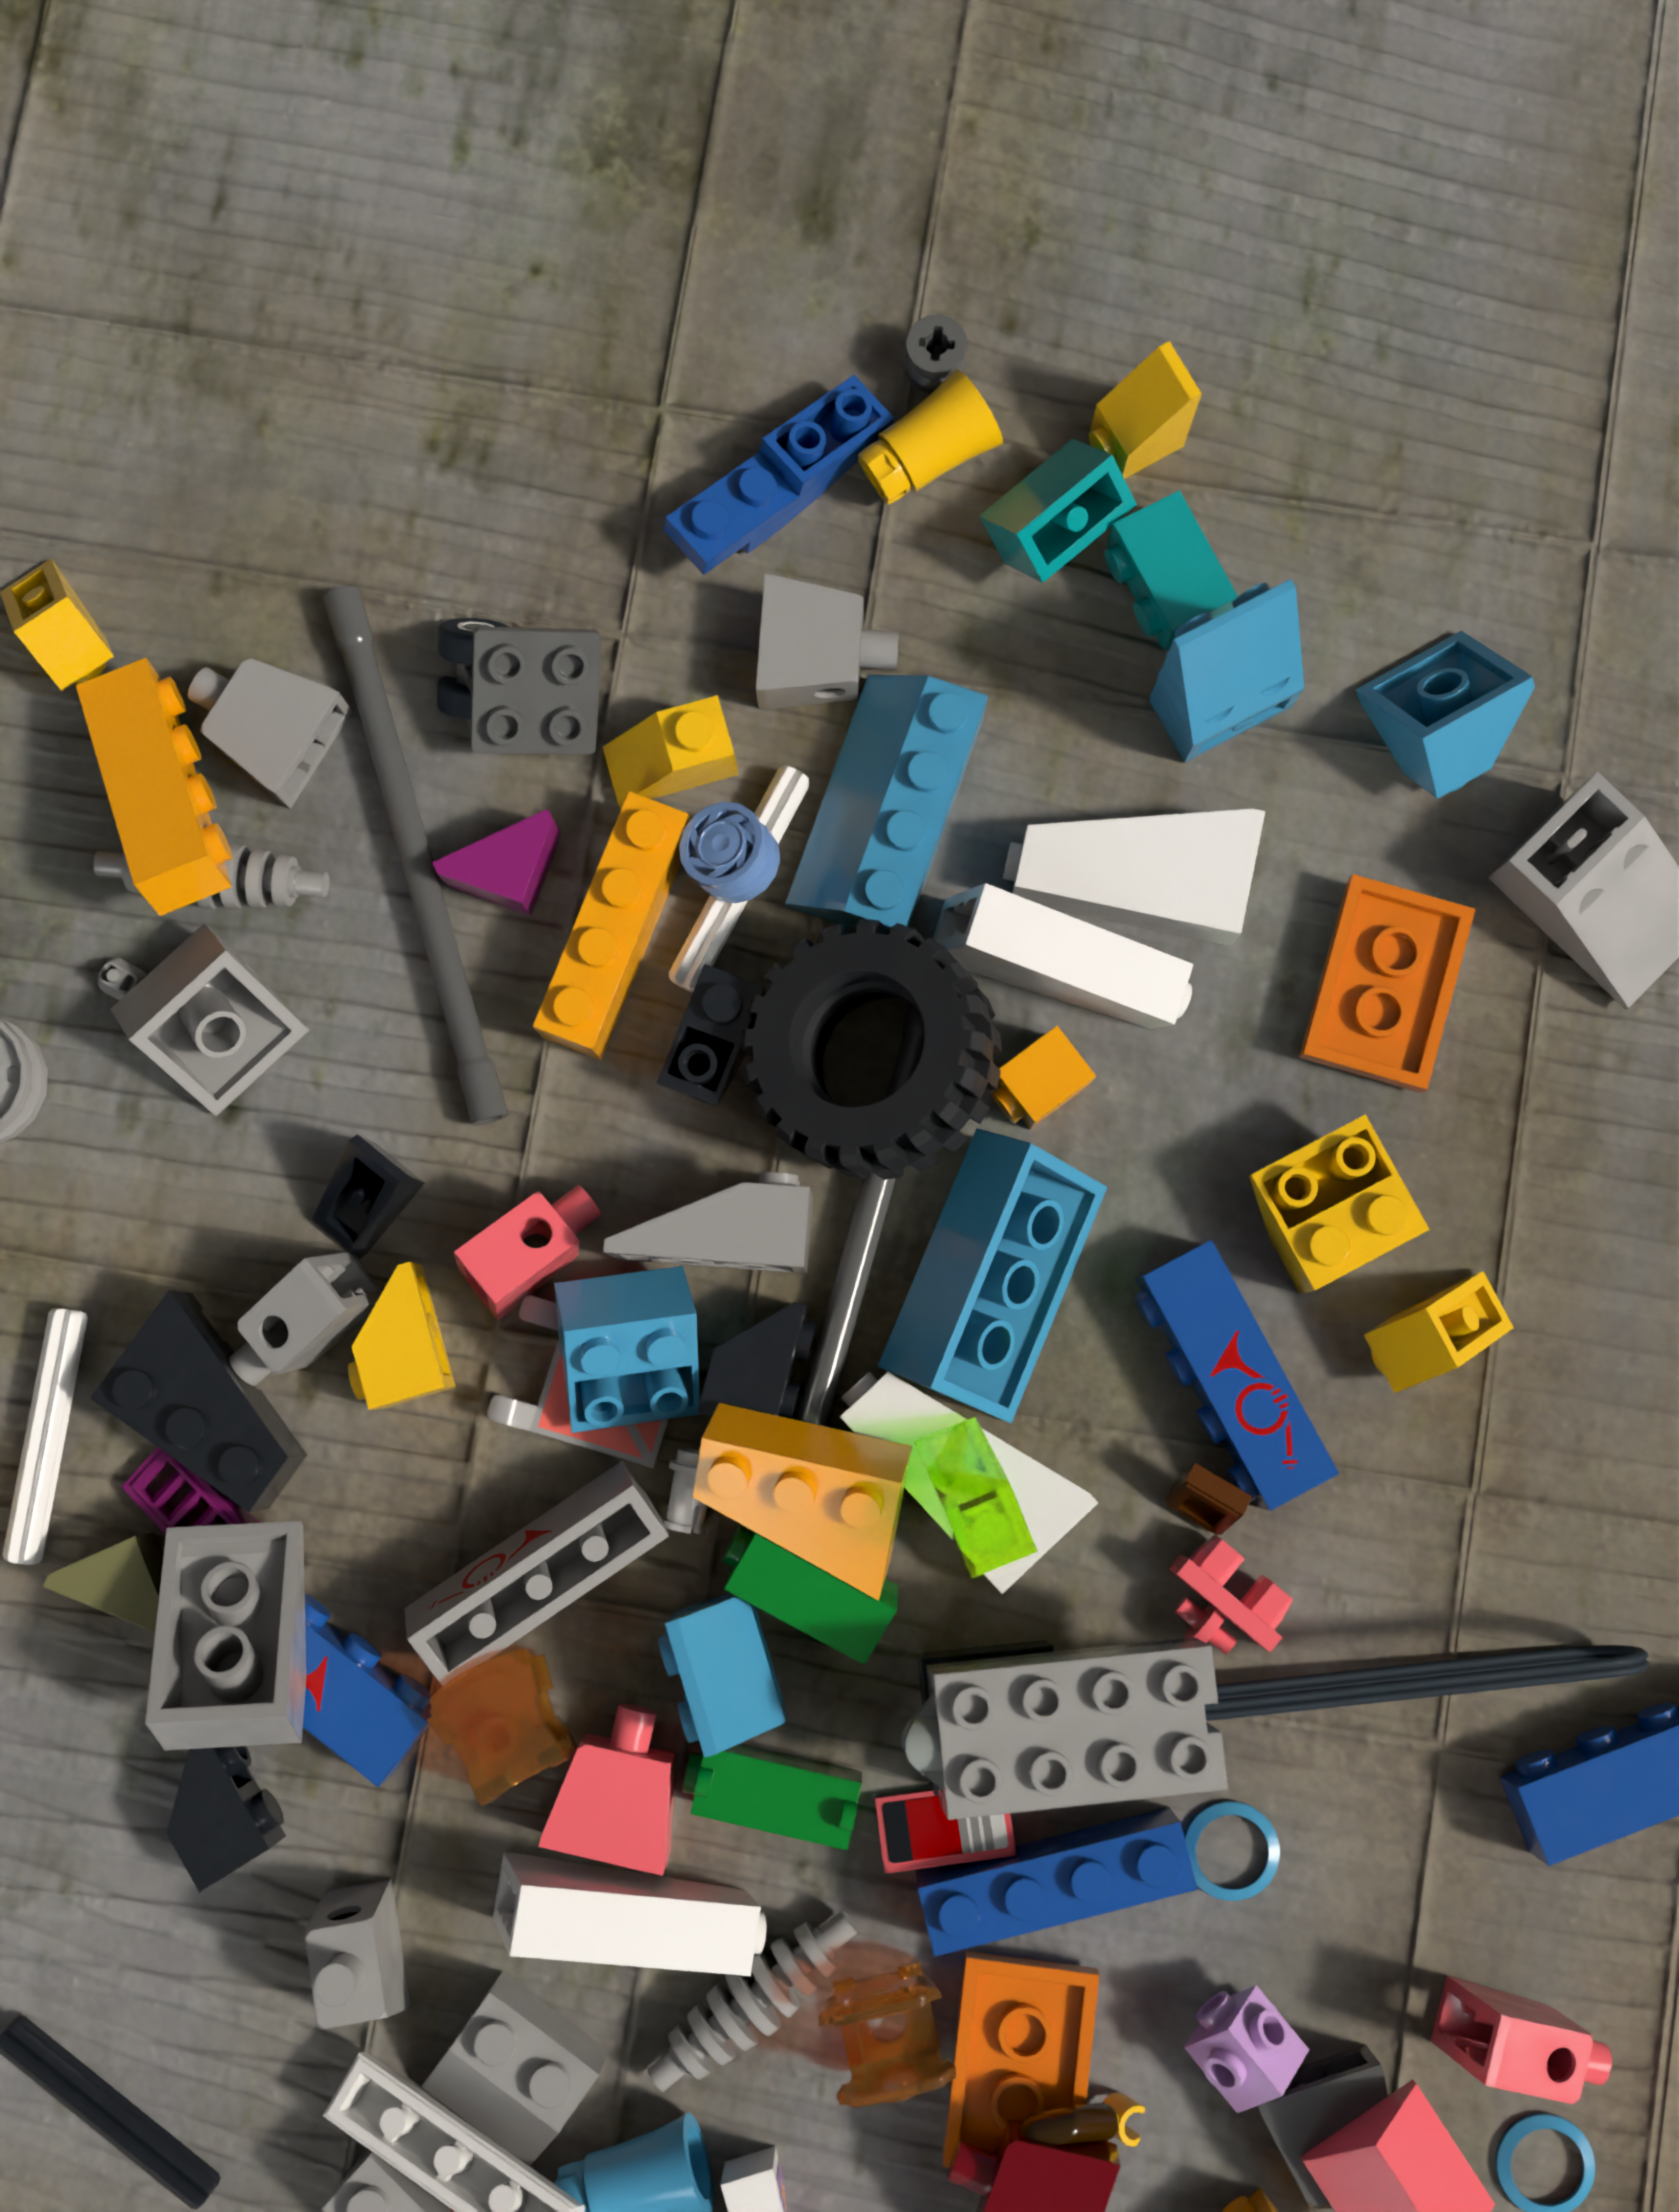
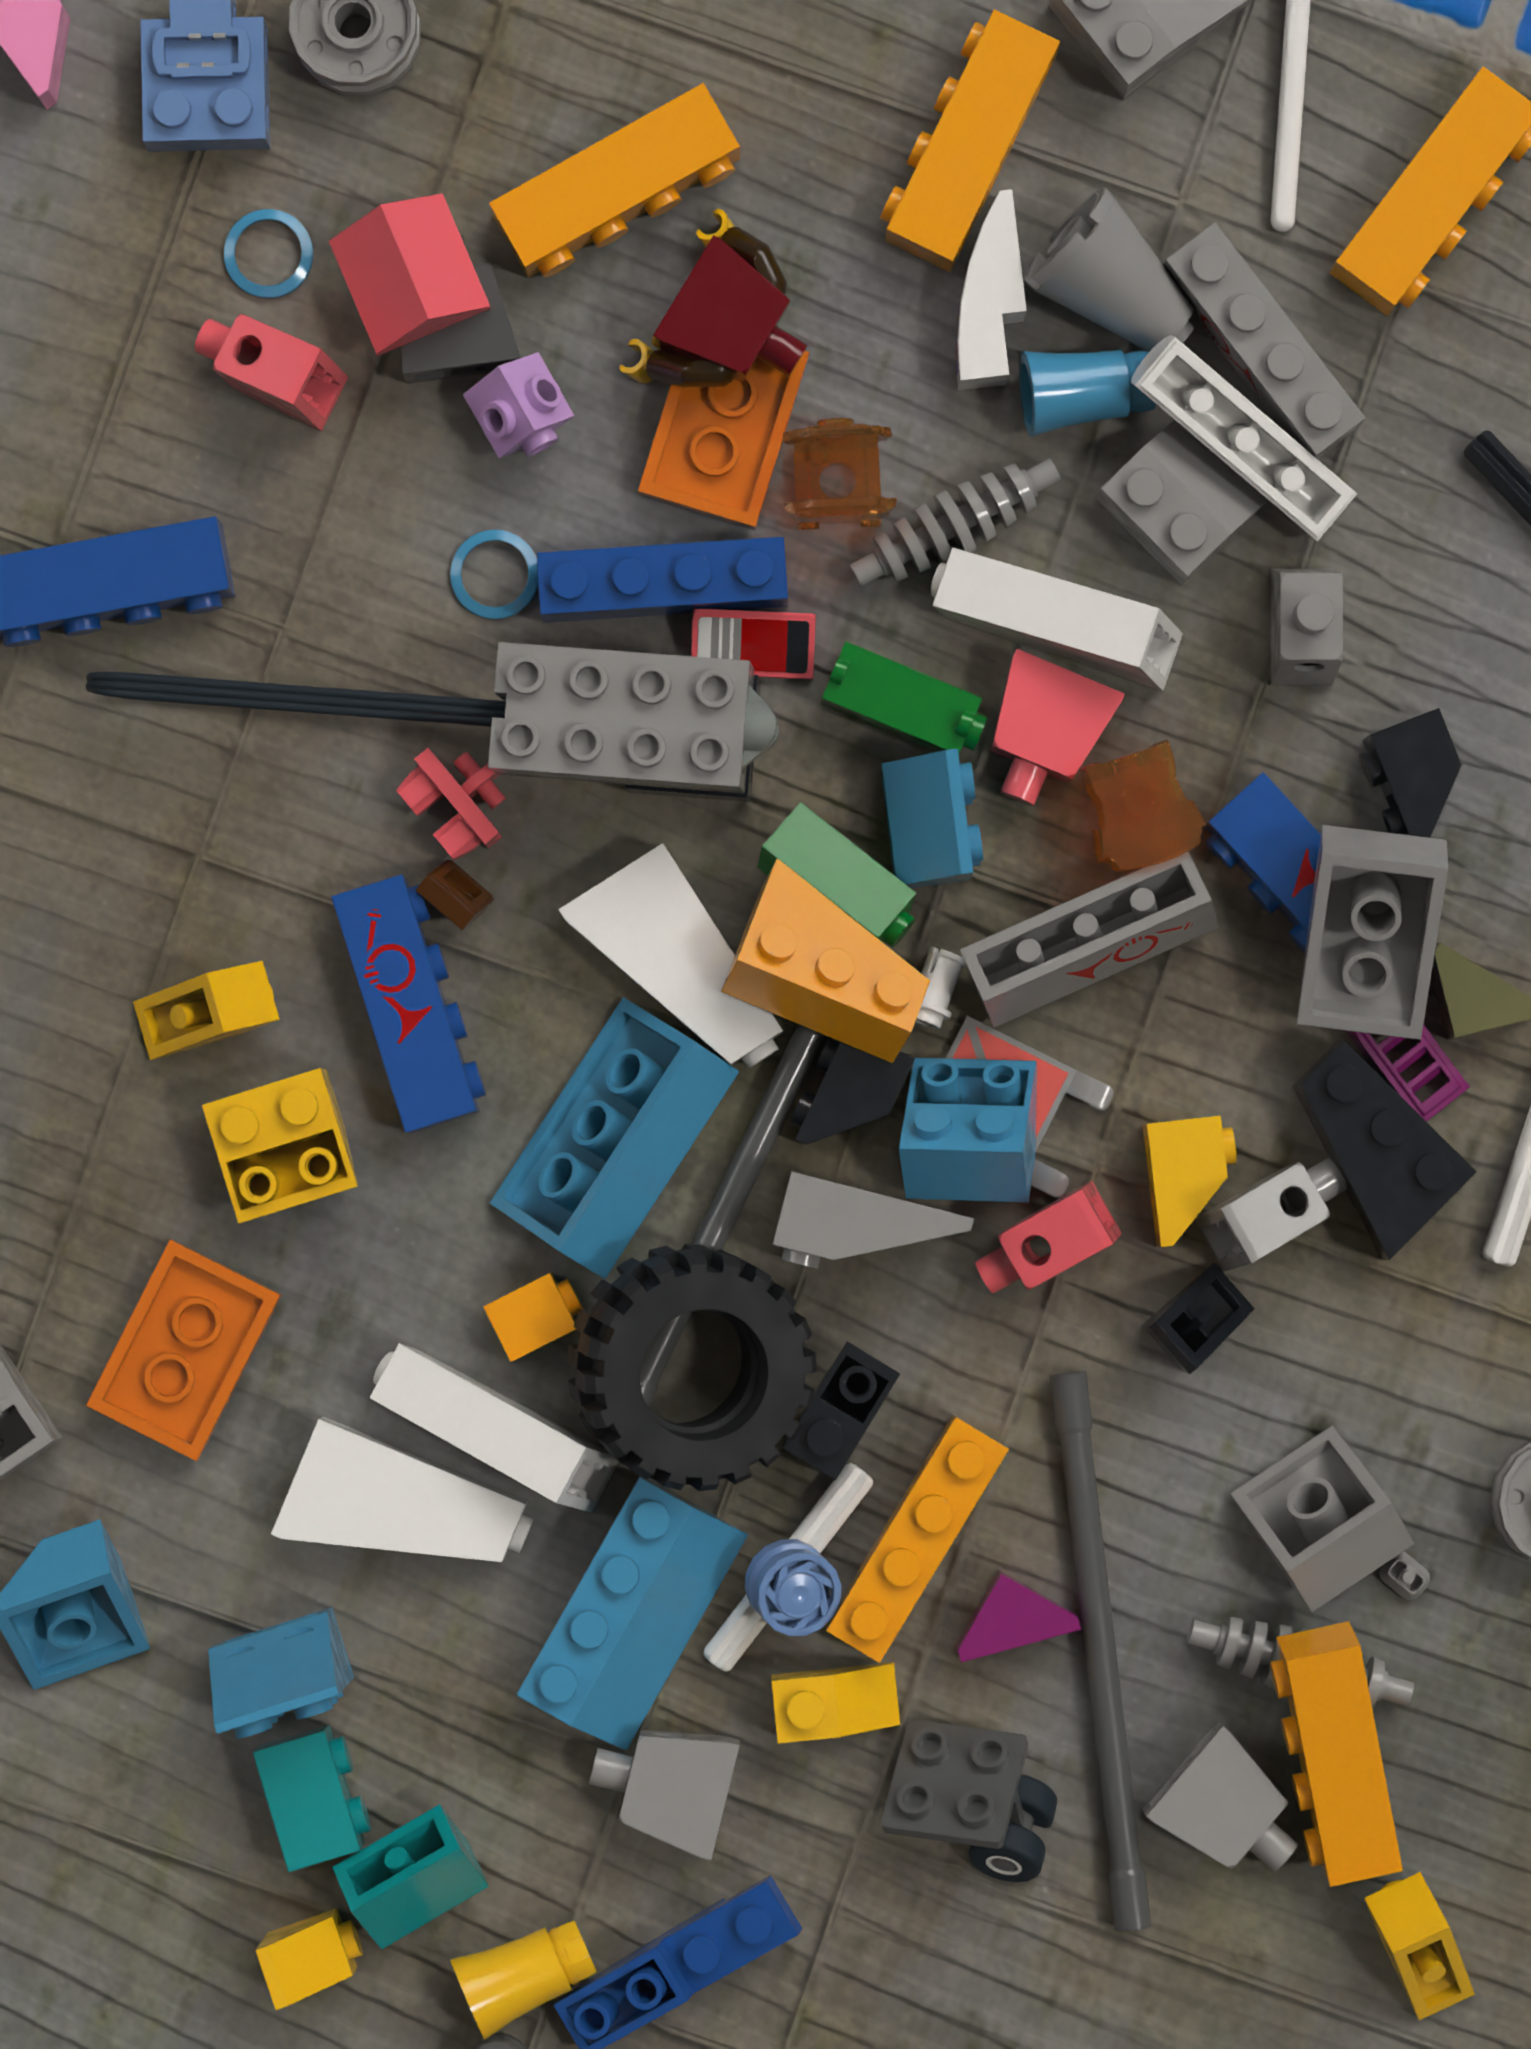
camera: 175 degrees left, 5 degrees up
clear neon green slope [914,1416,1038,1578] -> none

